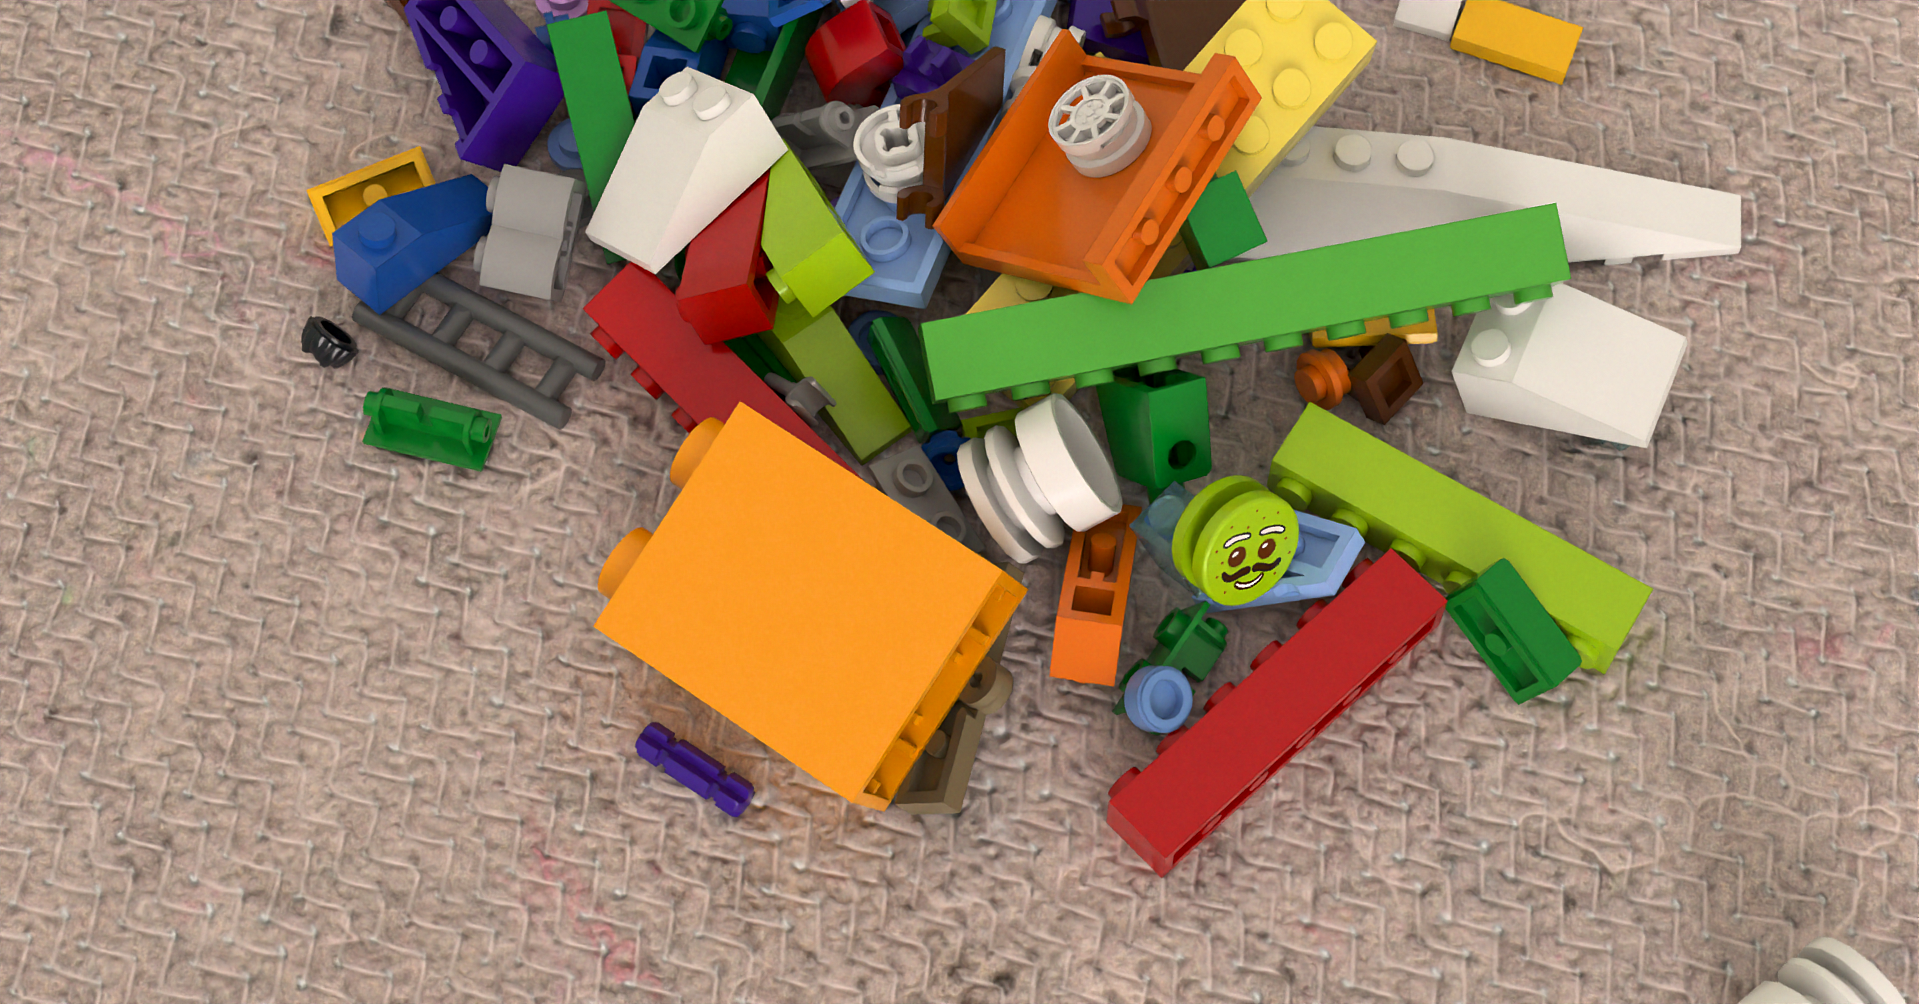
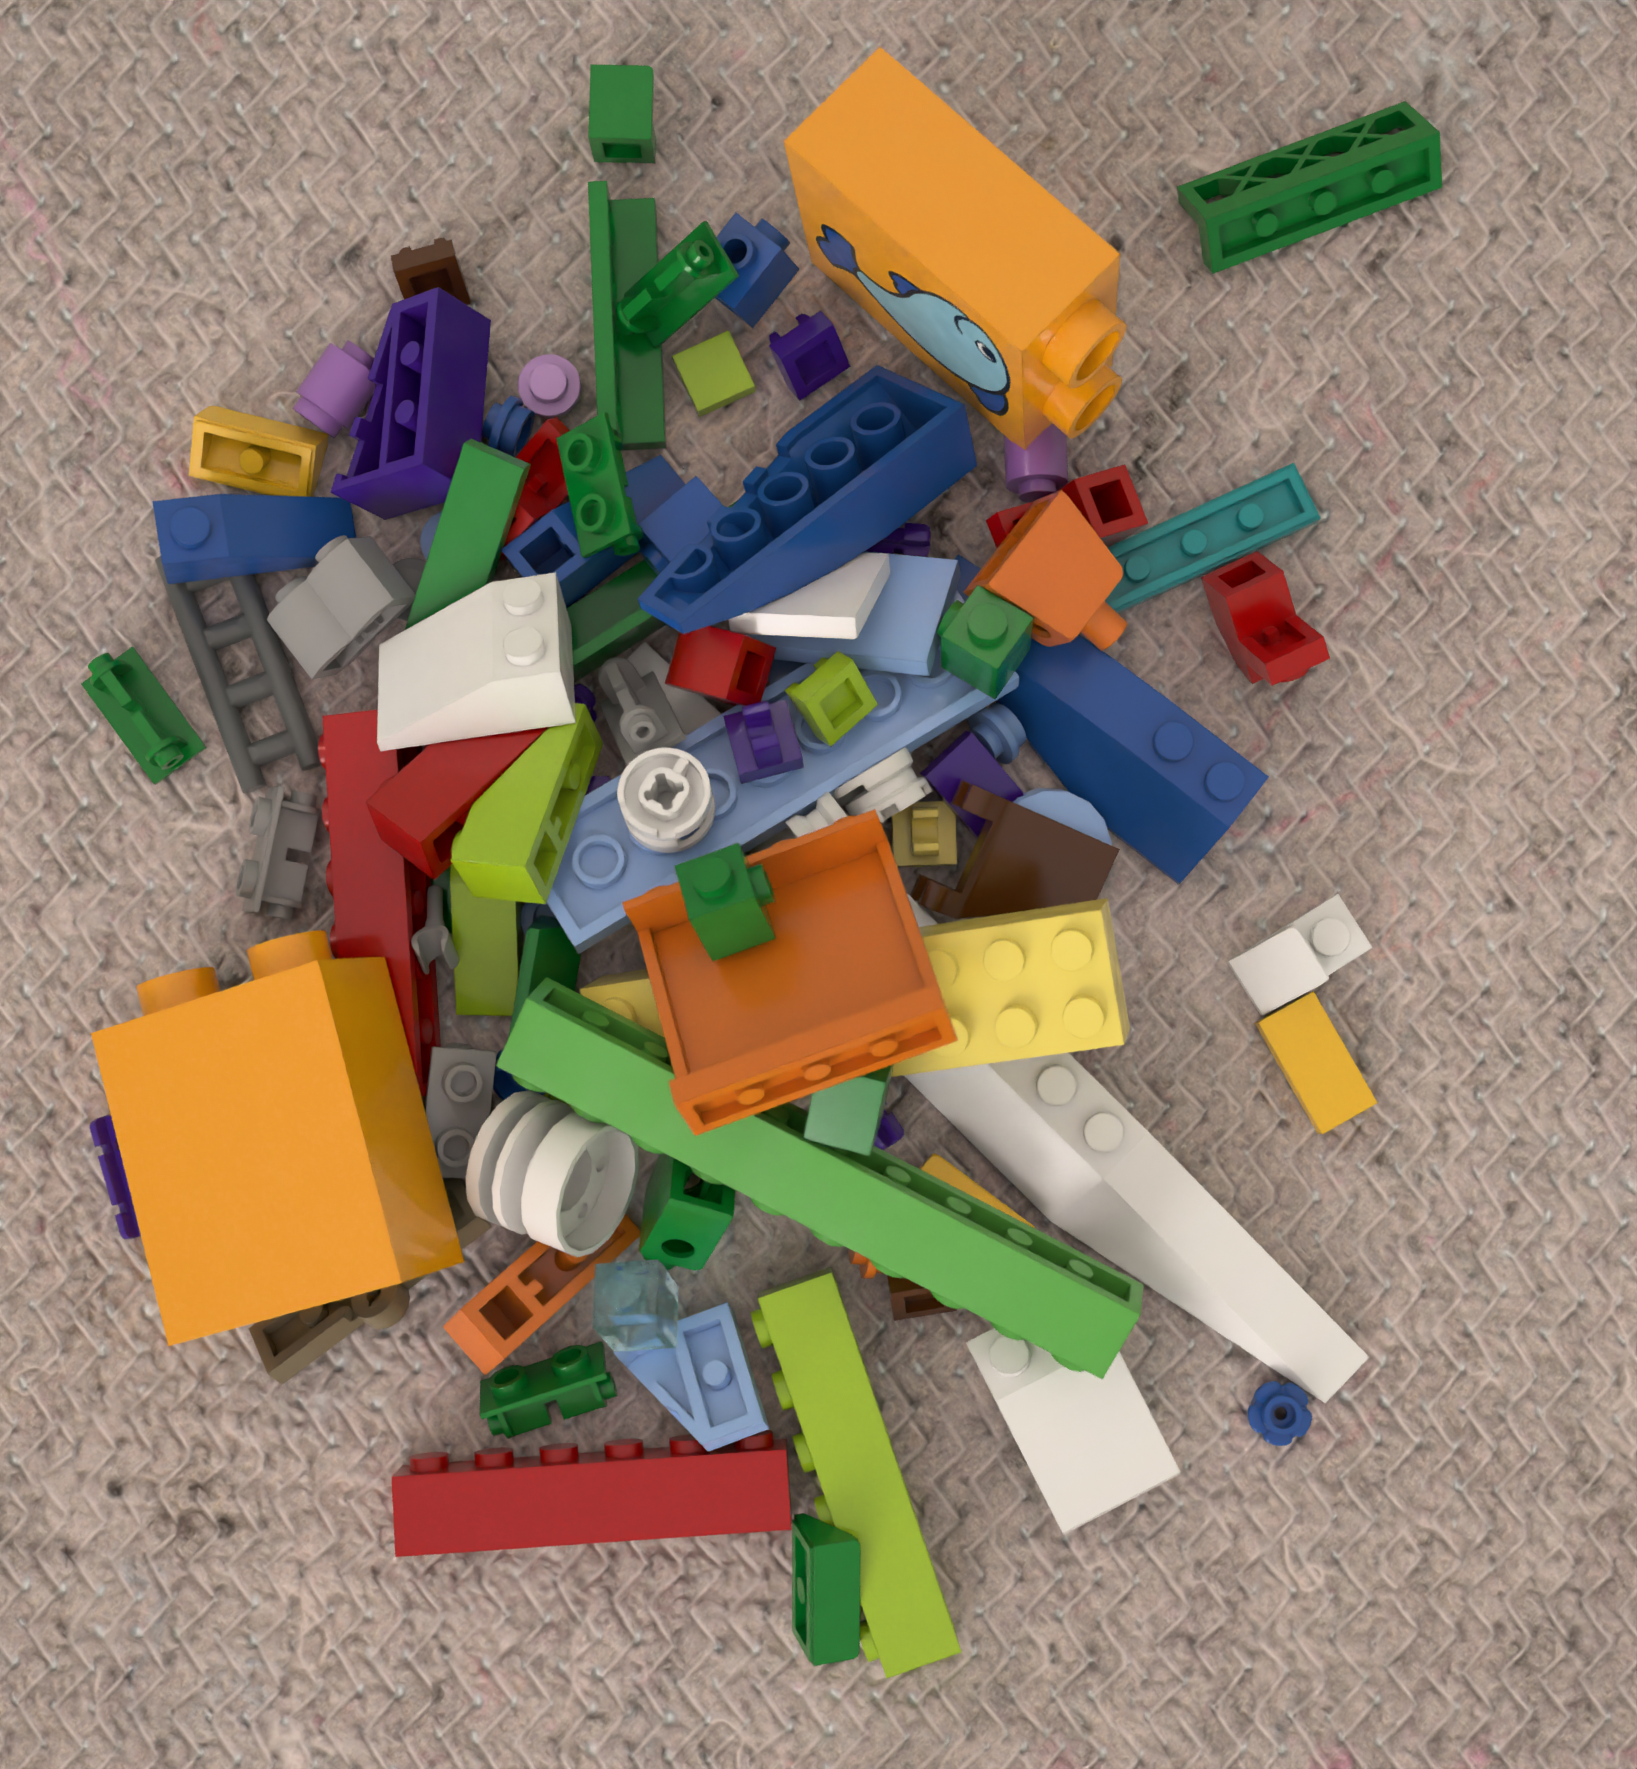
camera: 35 degrees right, 20 degrees up
black piece [301,316,359,369] -> none
reddish brown flag [896,46,1006,230] -> none
white wheel [1048,75,1152,178] -> none
medium blue tile [1124,665,1193,733] -> none
lime head [1172,475,1299,606] -> none
none -> light grey hinge [236,786,321,920]
none -> medium lavender brick [292,340,376,439]
none -> green brick [675,842,776,962]
none -> blue plate [1248,1381,1312,1446]

